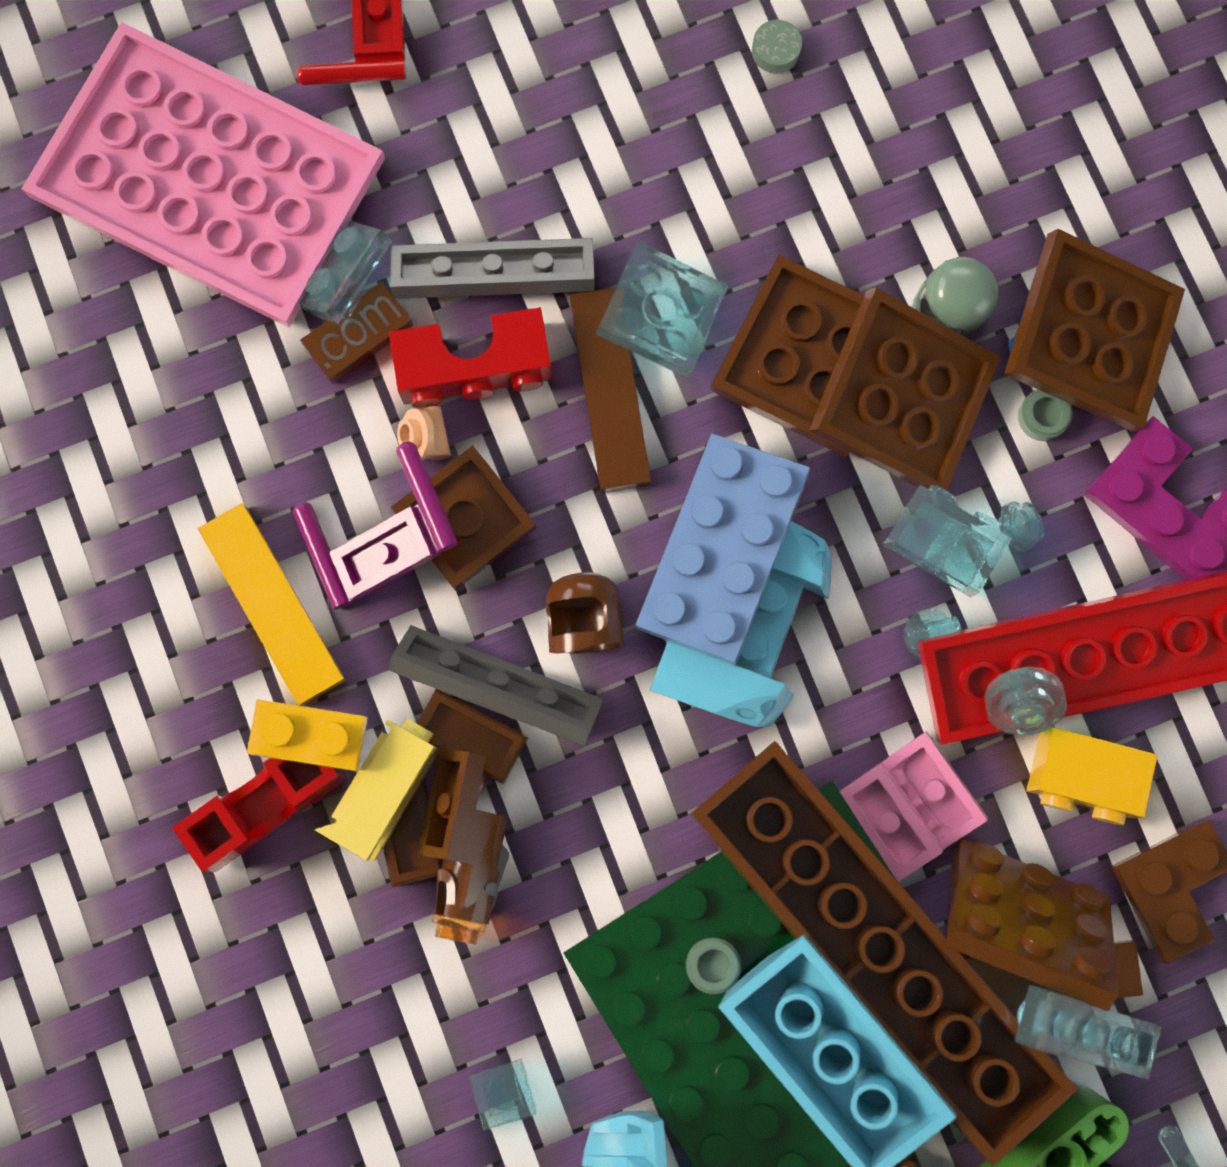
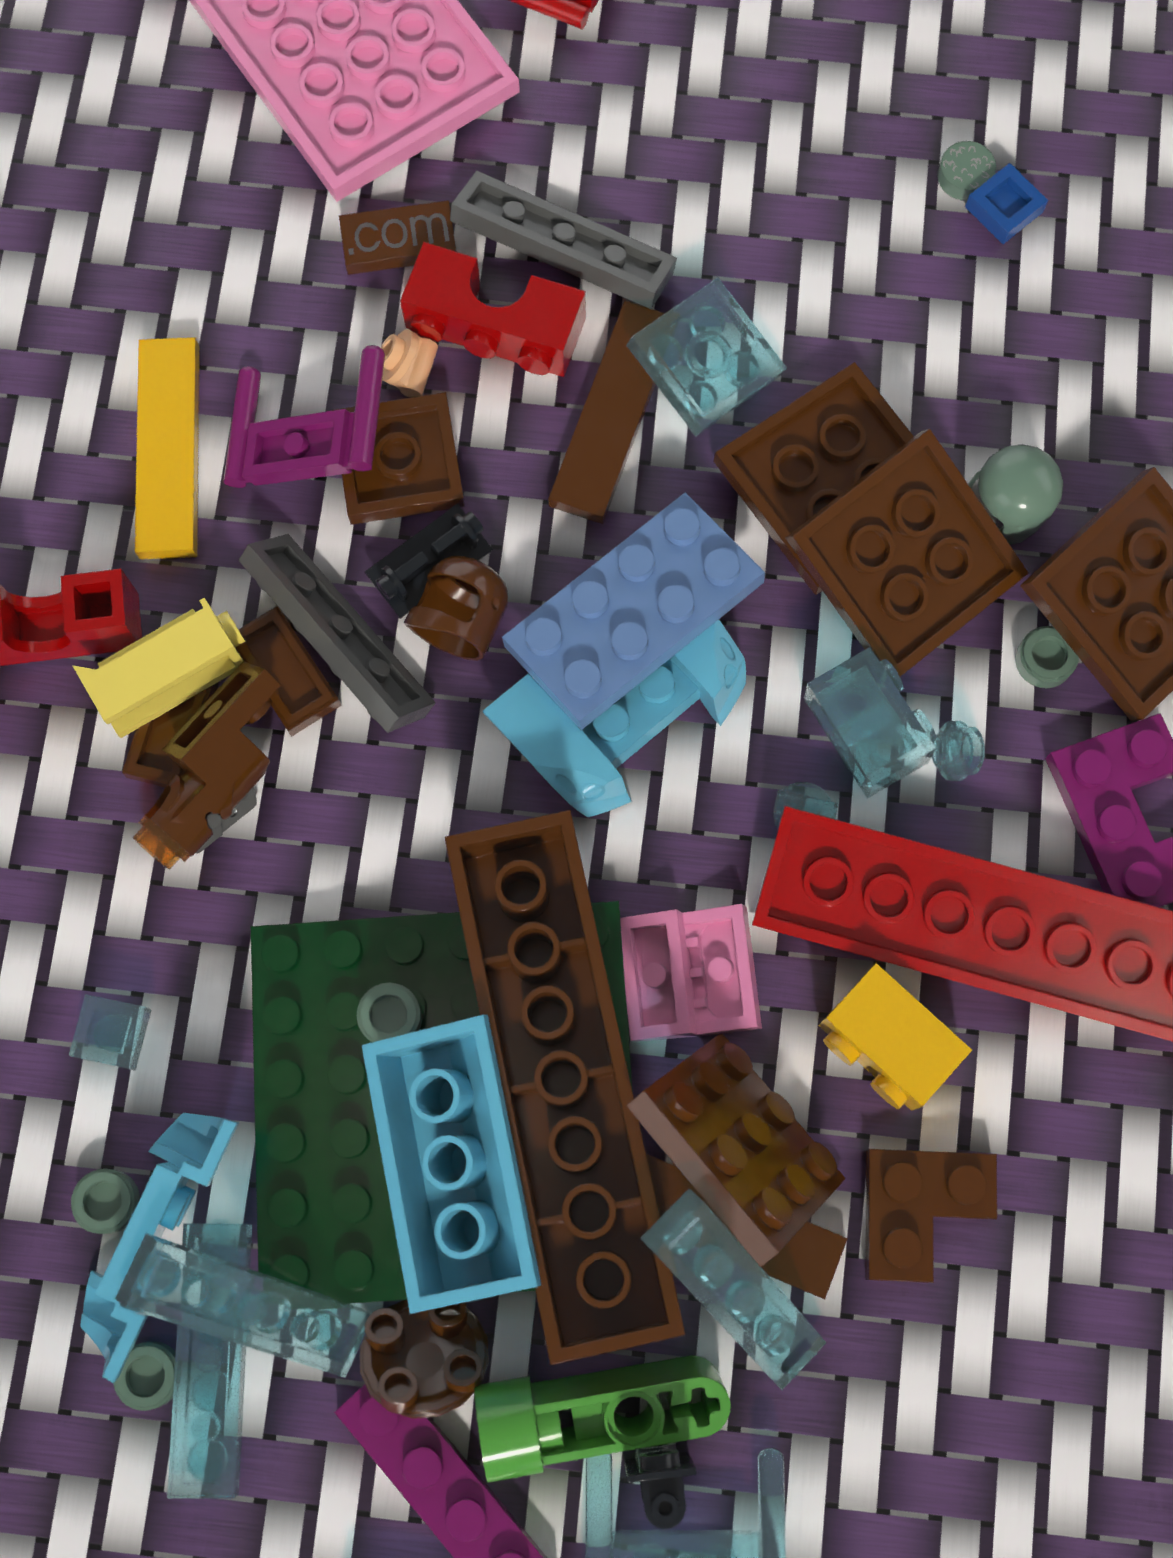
camera: 30 degrees right, 5 degrees down
yellow plate [247,699,368,772] -> none
clear light blue plate [299,221,393,324] -> none
clear light blue plate [984,667,1067,736] -> none
none -> black hinge [364,503,493,619]
none -> blue plate [965,163,1048,244]

